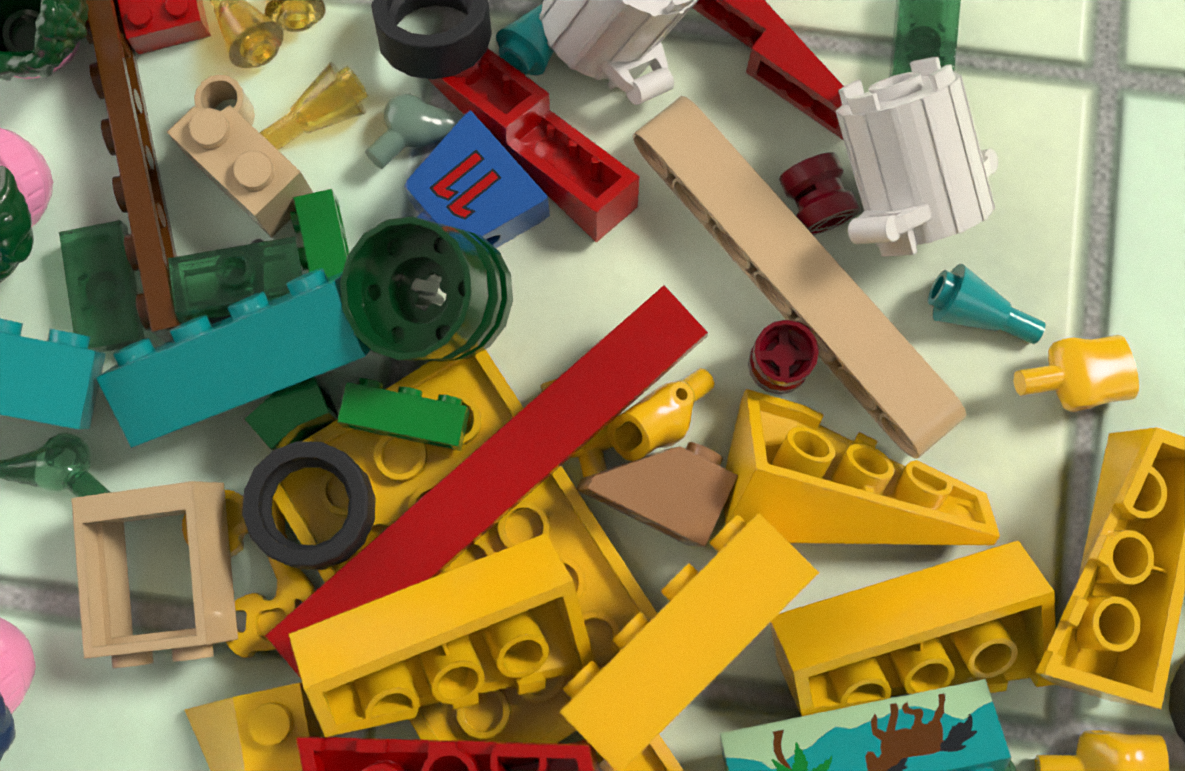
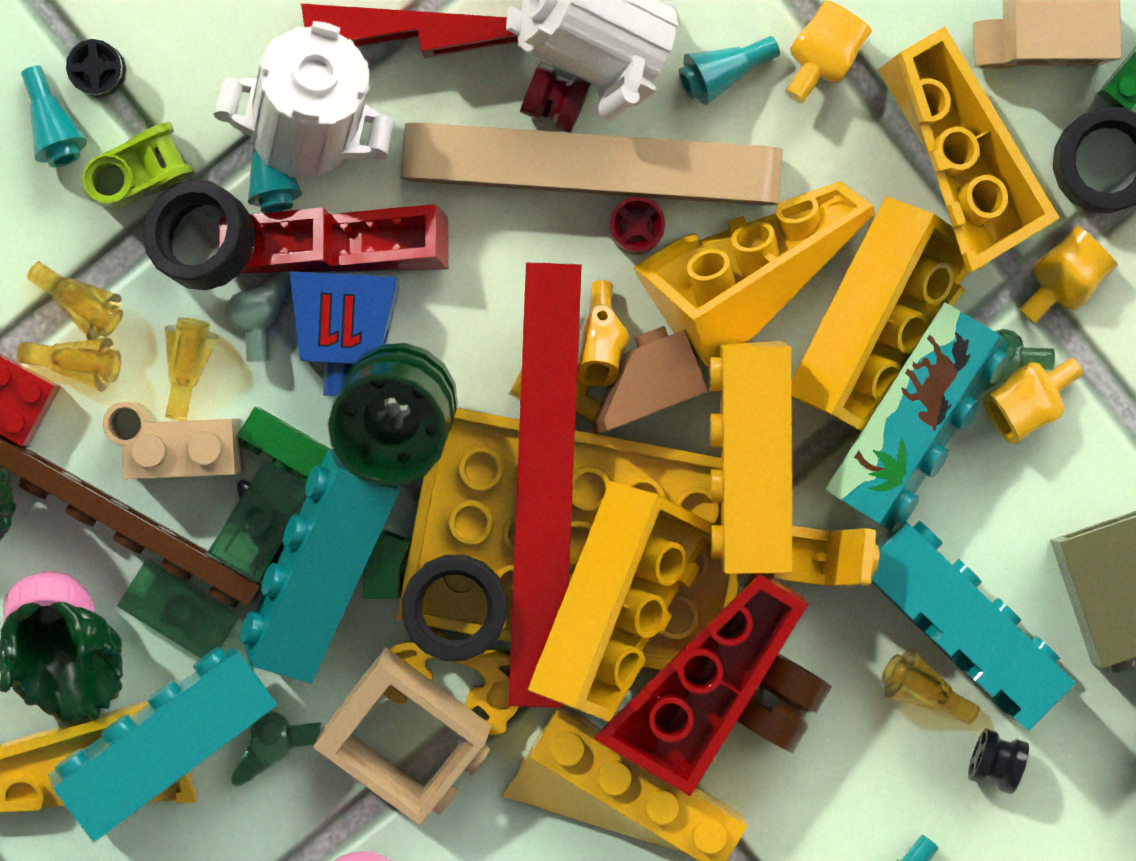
camera: 50 degrees left, 10 degrees up
green piece [337,378,470,451] -> none

